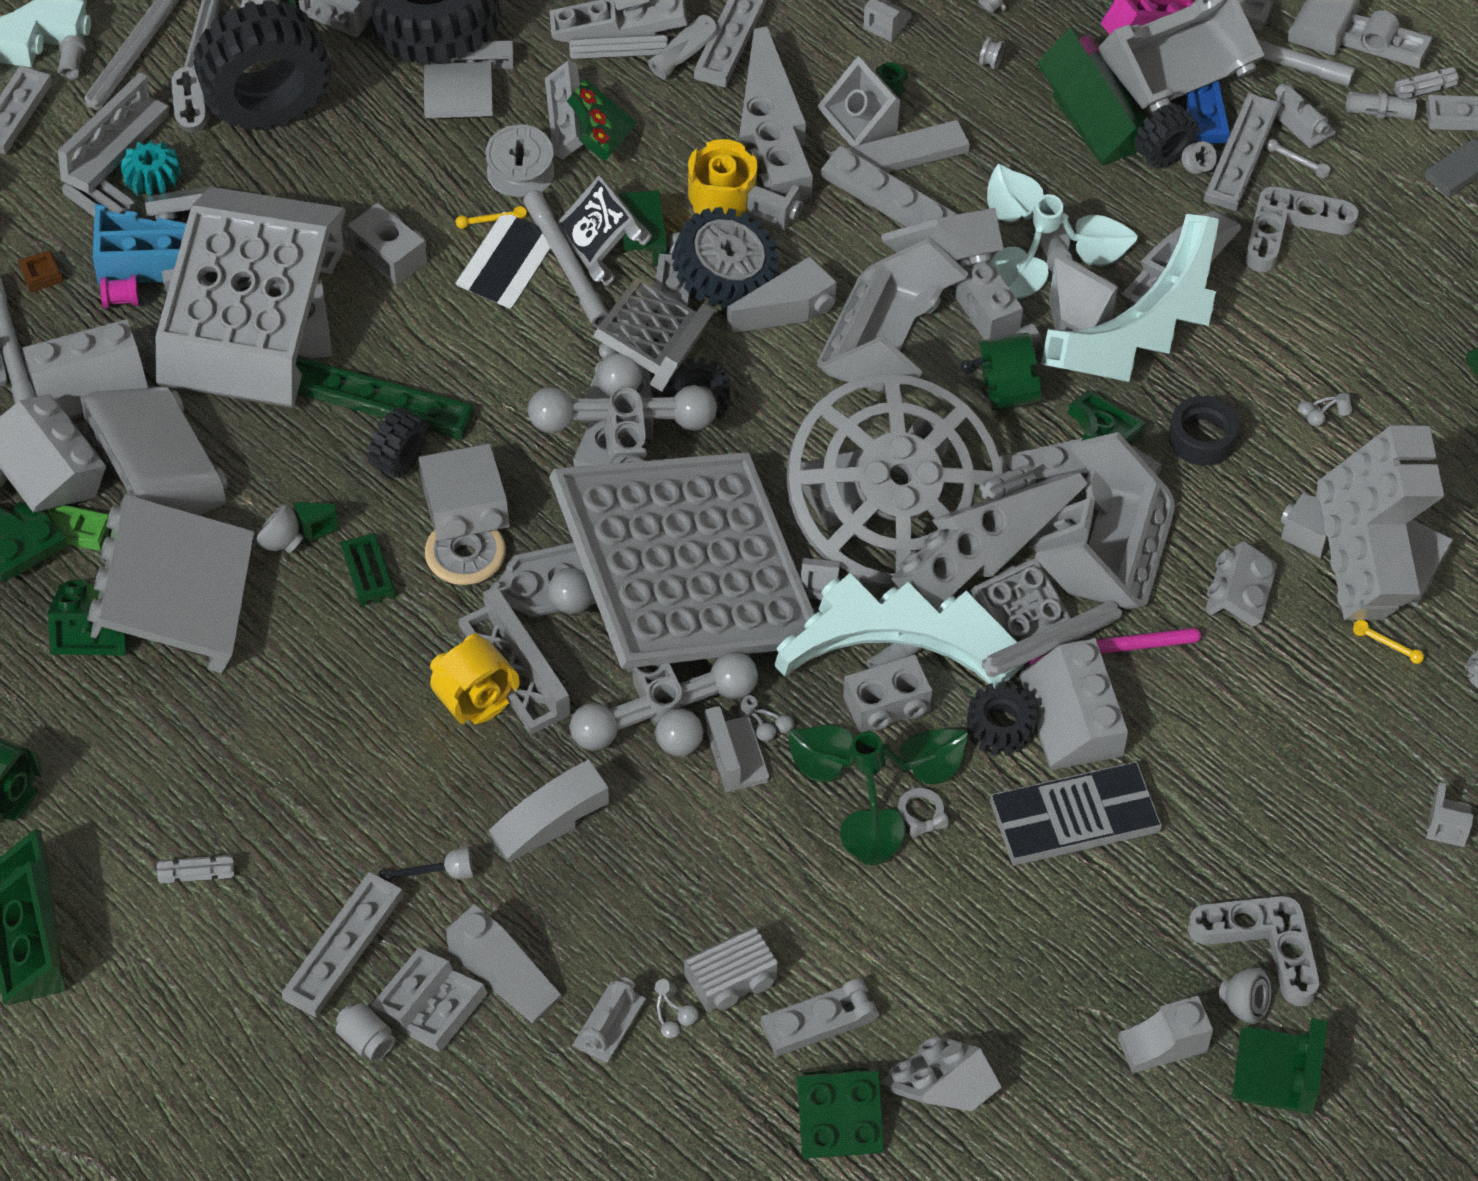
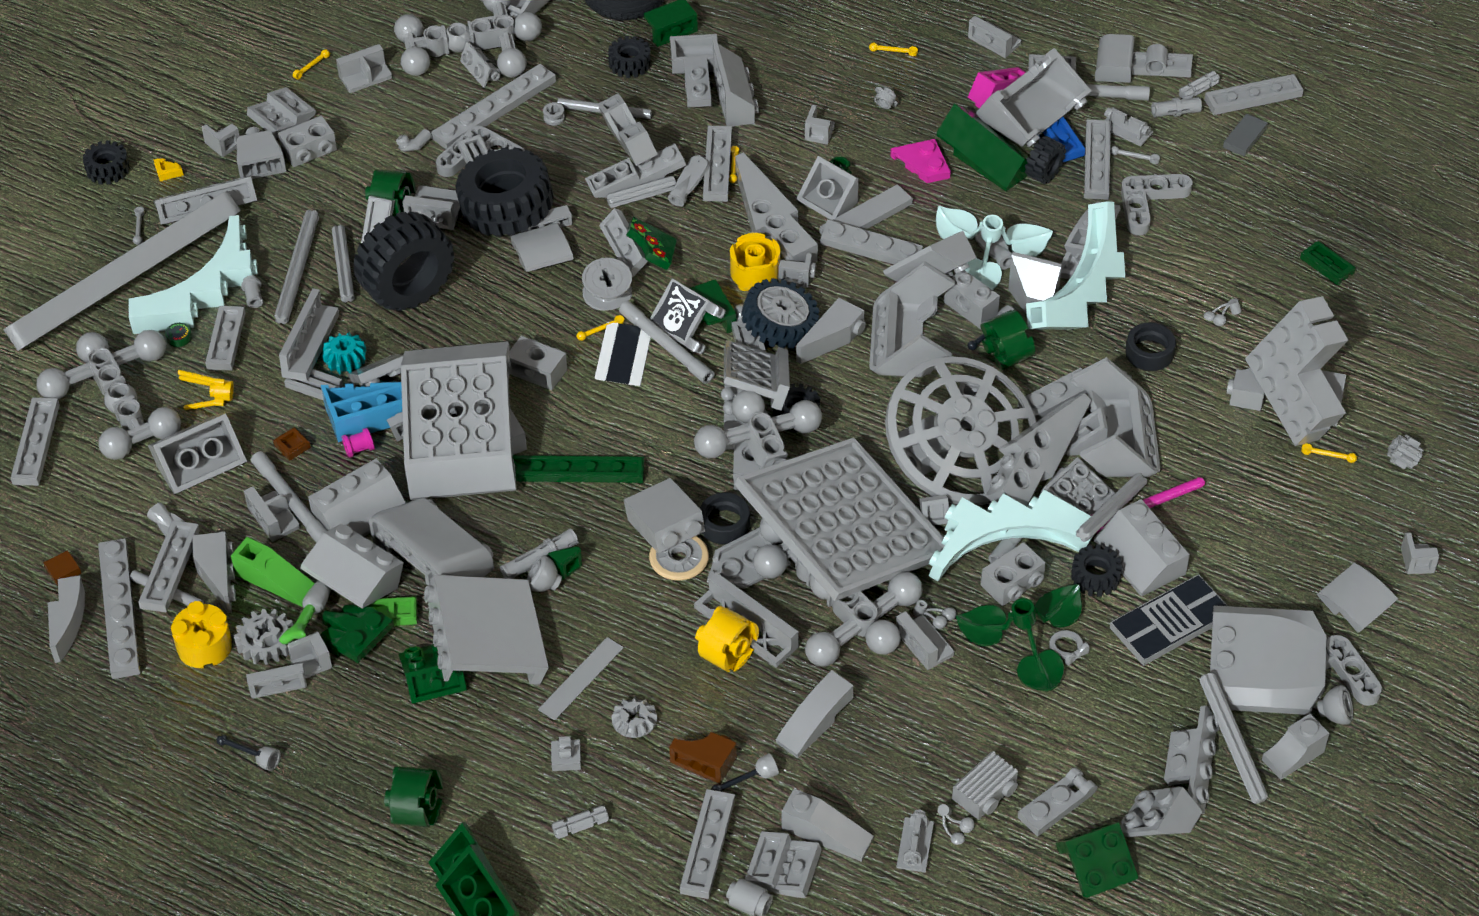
camera: 15 degrees left, 5 degrees down
light grey beam [171,67,208,133] -> none
dark green tile [340,533,396,607] -> none
black tyre [367,407,429,478] -> none
light grey bush [979,36,1005,70] -> none
light grey axle [979,465,1037,501] -> none
dark green tile [1067,390,1148,445] -> none
light grey bush [1182,141,1217,174] -> none
light grey bracket [1205,541,1278,627] -> none
dark green bracket [1232,1018,1327,1115] -> none
none -> light grey pin [500,528,579,579]
none -> light grey sticker [538,637,623,720]
none -> light grey tile [551,736,581,771]
none -> light grey gear [611,696,657,738]
none -> reddish brown arch [669,732,737,784]
none -> black tyre [700,492,750,545]
none -> yellow hinge [729,146,739,183]
none -> dark pink wing [890,139,950,183]
none -> light grey bracket [1164,705,1219,815]
none -> light grey axle [1200,672,1268,804]
none -> light grey wedge [1208,606,1326,715]
none -> light grey slope [1317,563,1398,633]

